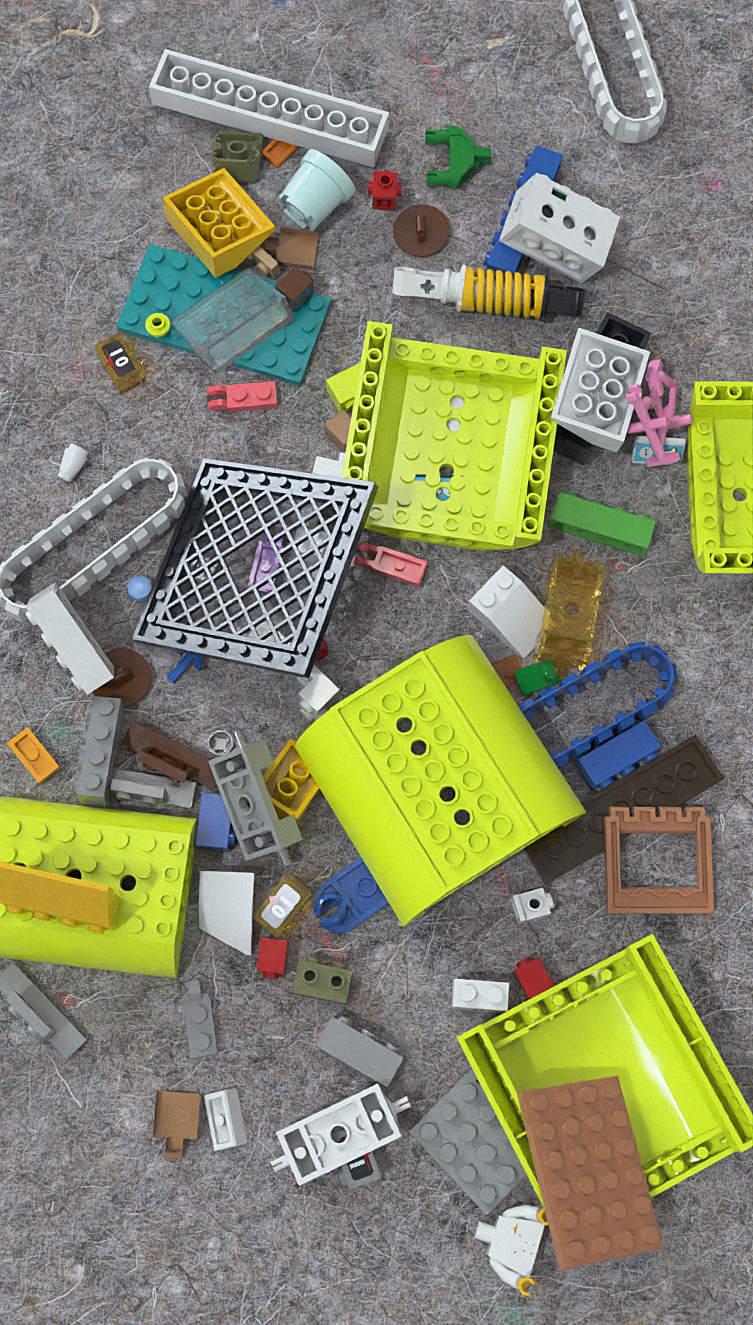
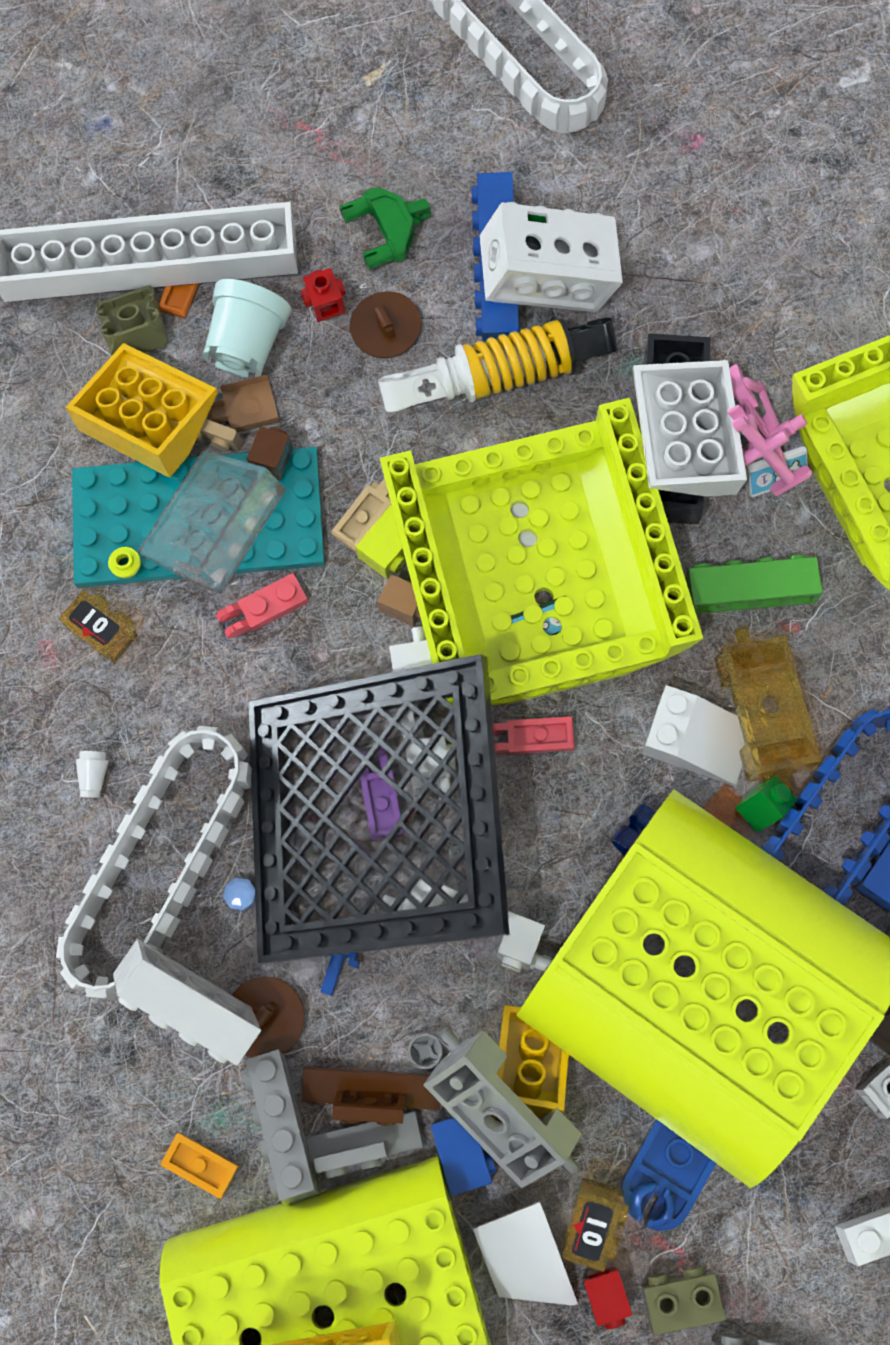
camera: 15 degrees left, 0 degrees up
none -> tan hinge [331,478,391,553]

